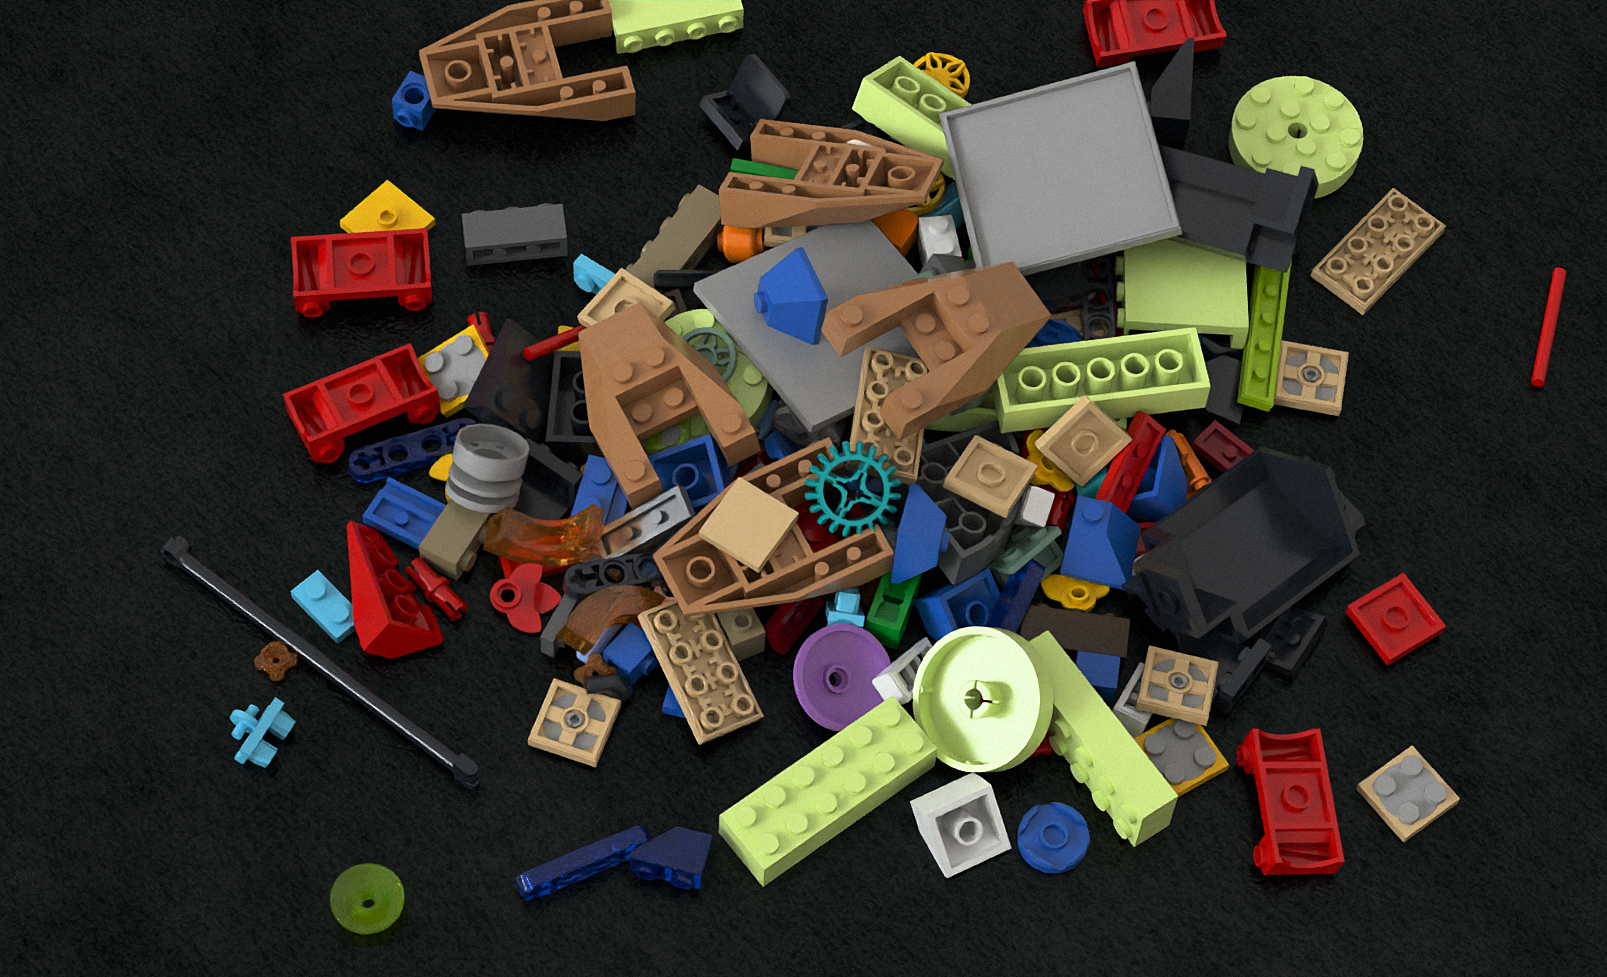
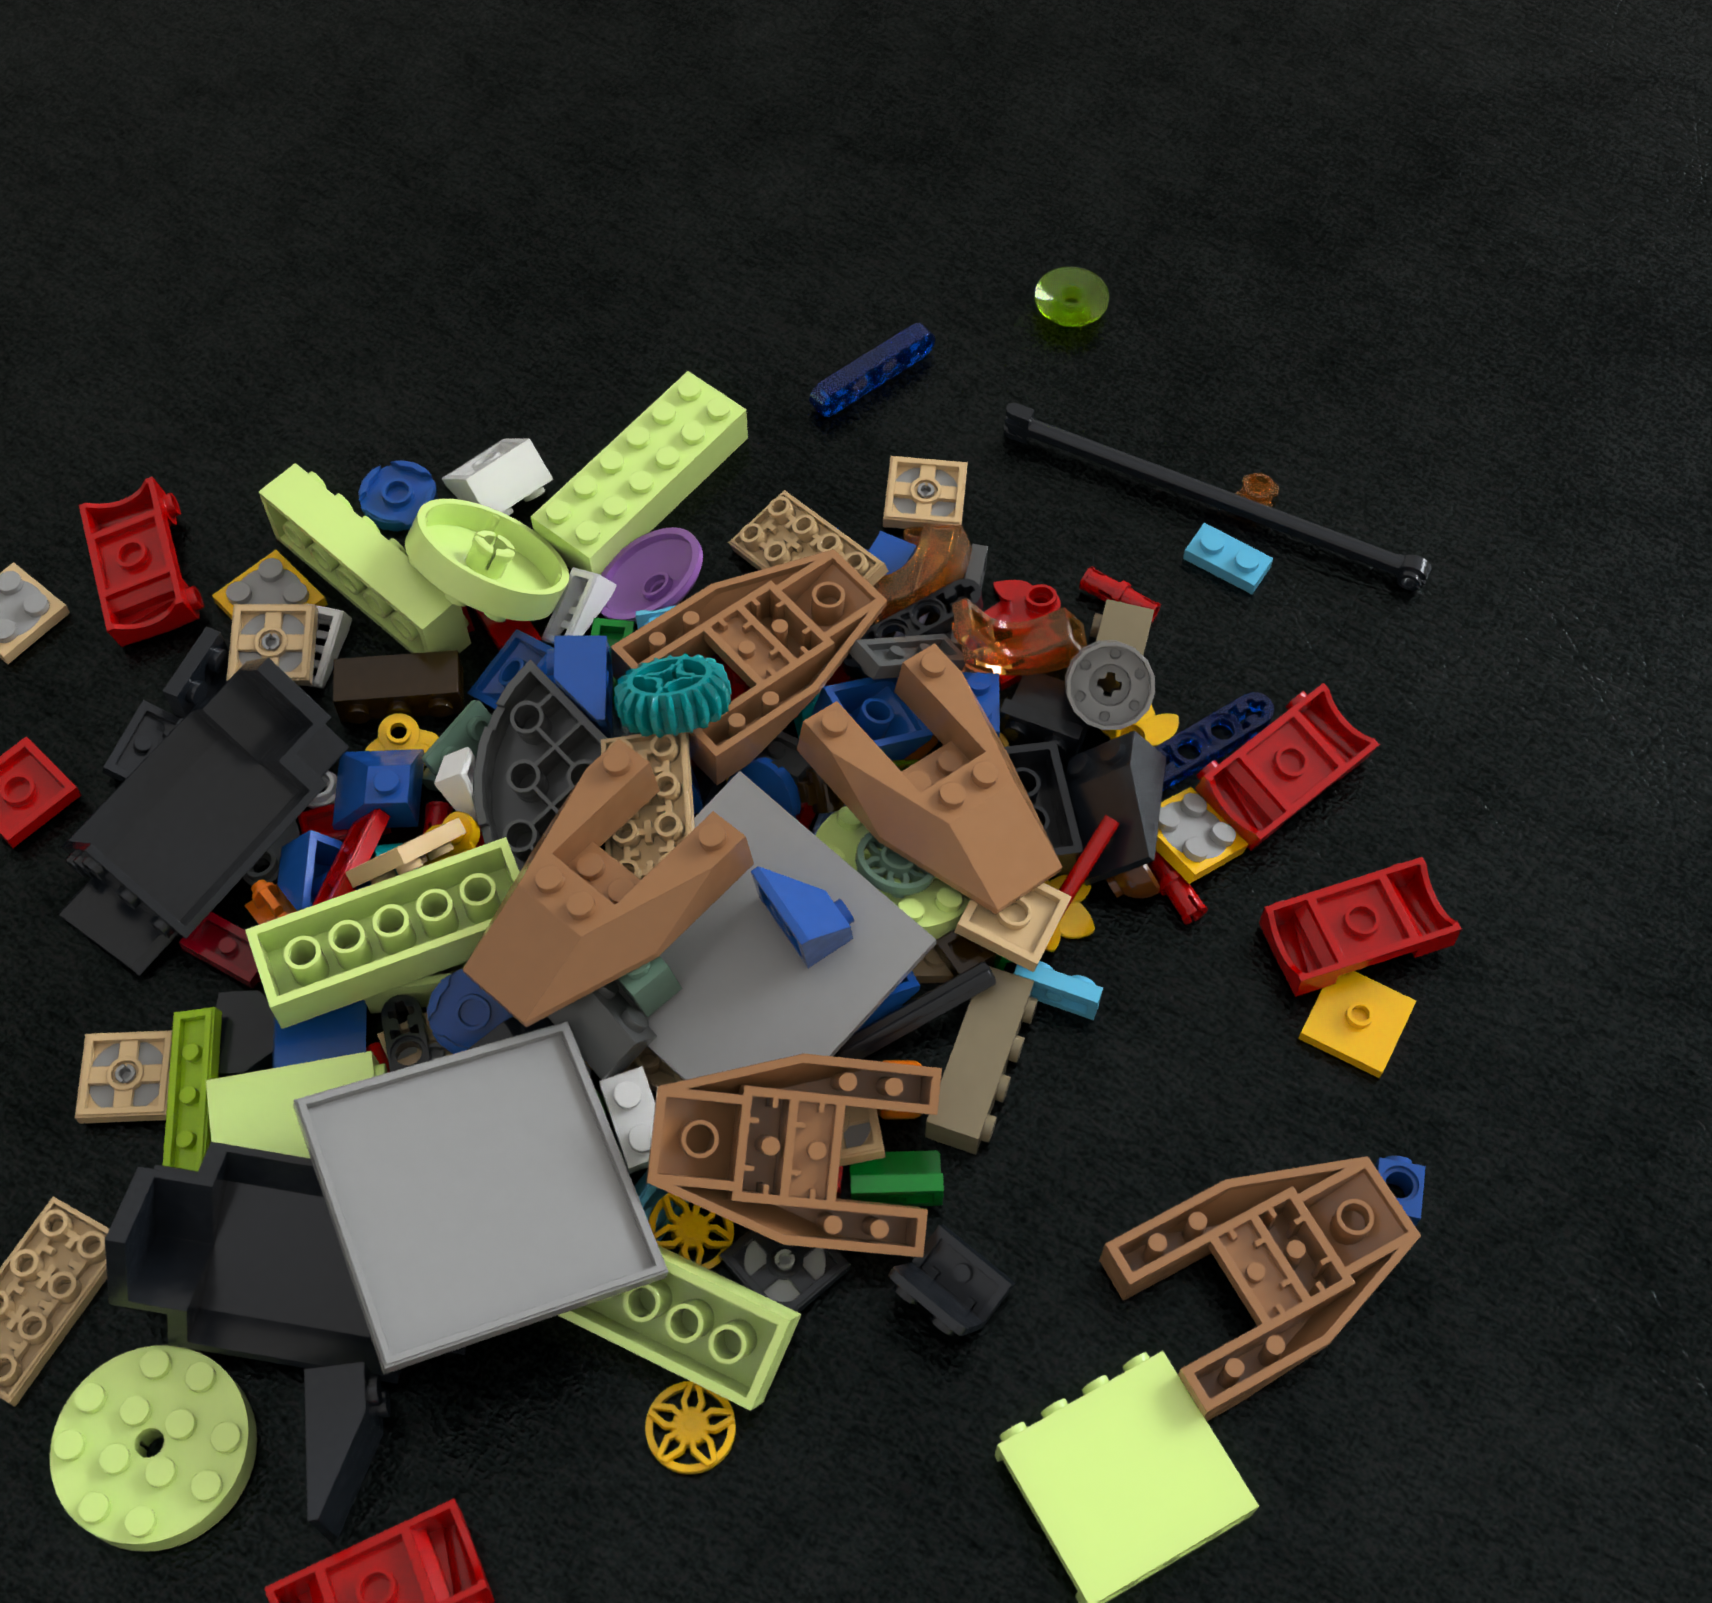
camera: 170 degrees right, 0 degrees up
medium azure hips [230,697,296,768] -> none
red wedge [346,521,444,659] -> none
blue plate [362,477,446,550] -> none
dark grey brick [462,203,568,266] -> none
black arm [584,673,633,702] -> none
clear blue slope [629,827,712,889] -> none
tan tile [699,477,799,573] -> none
tan plate [943,435,1038,518] -> none
clear blue beam [985,558,1045,633] -> none
blue brick [1075,651,1120,704] -> none

